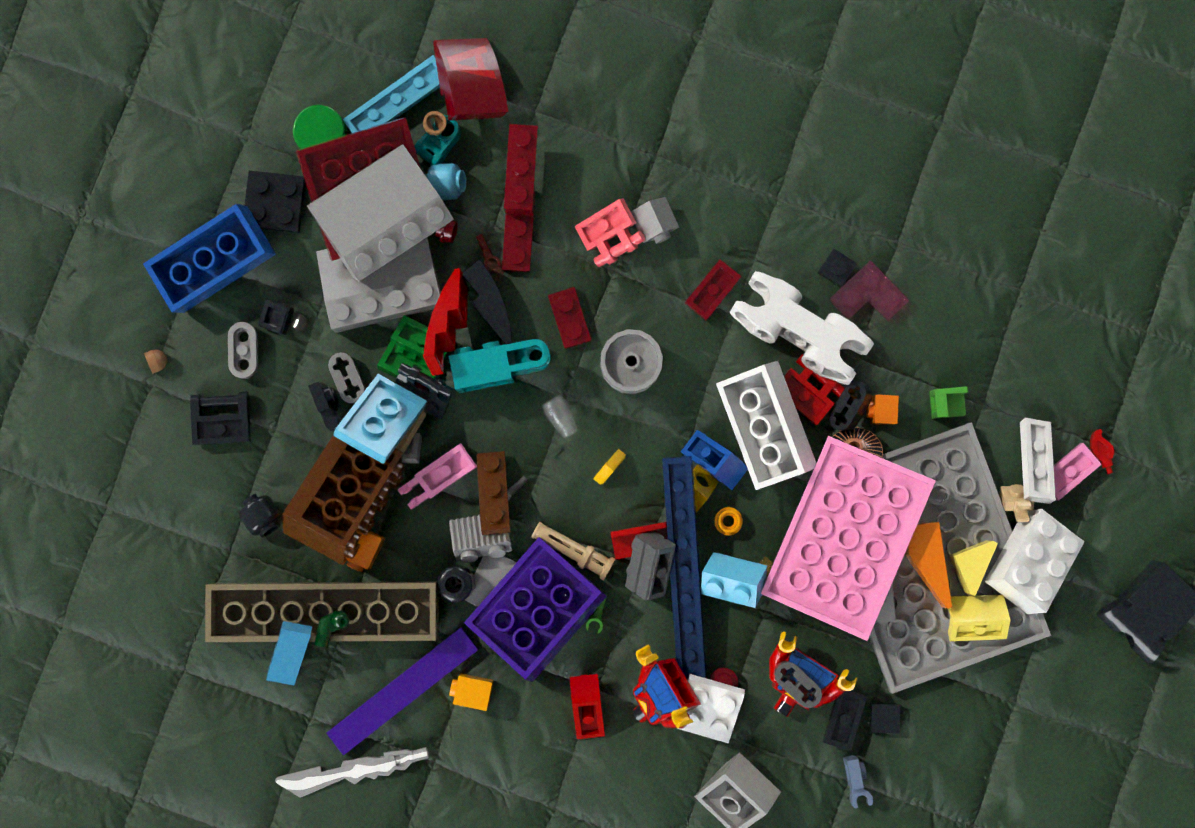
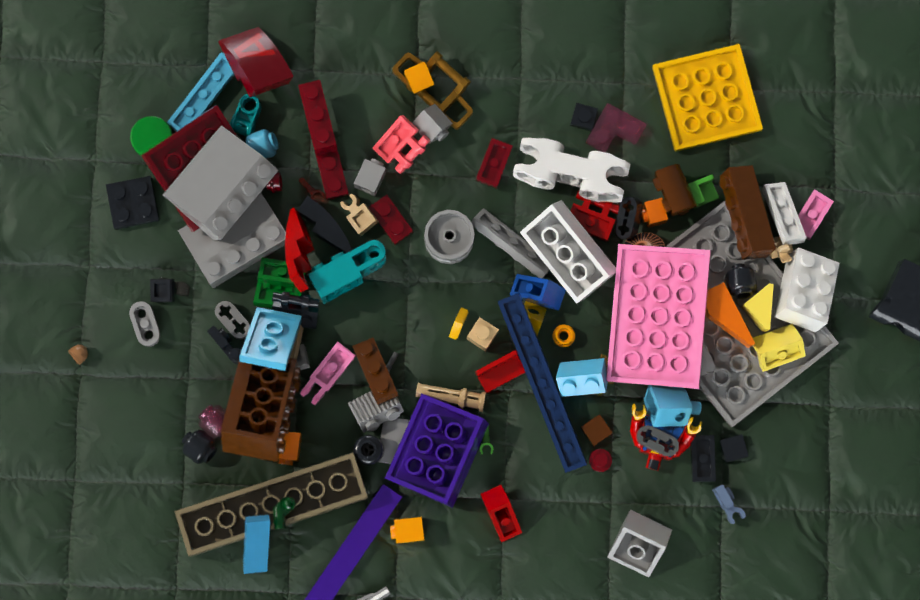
camera: 20 degrees left, 5 degrees down
blue brick [143,204,276,313] -> none
black plate [190,391,251,445] -> none
medium nougat hinge [423,111,446,135] -> none
clear cone [542,394,578,438] -> none
dark grey brick [625,531,676,601] -> none
torso [633,644,701,729] -> none
white plate [677,674,745,743] -> none
red piece [1090,429,1114,474] -> none
none -> clear pink head [198,404,226,439]
none -> tan plate [340,194,379,236]
none -> light grey brick [354,159,386,196]
none -> pearl gold bar [392,51,473,130]
none -> light orange slope [404,61,434,94]
none -> tan brick [467,317,499,352]
none -> light grey plate [471,208,550,279]
none -> reddish brown tile [580,414,613,446]
none -> medium azure torso [644,385,702,427]
none -> yellow plate [652,44,763,152]
none -> reddish brown brick [652,164,697,217]
none -> reddish brown brick [719,165,776,260]
none -> black head [725,264,757,299]

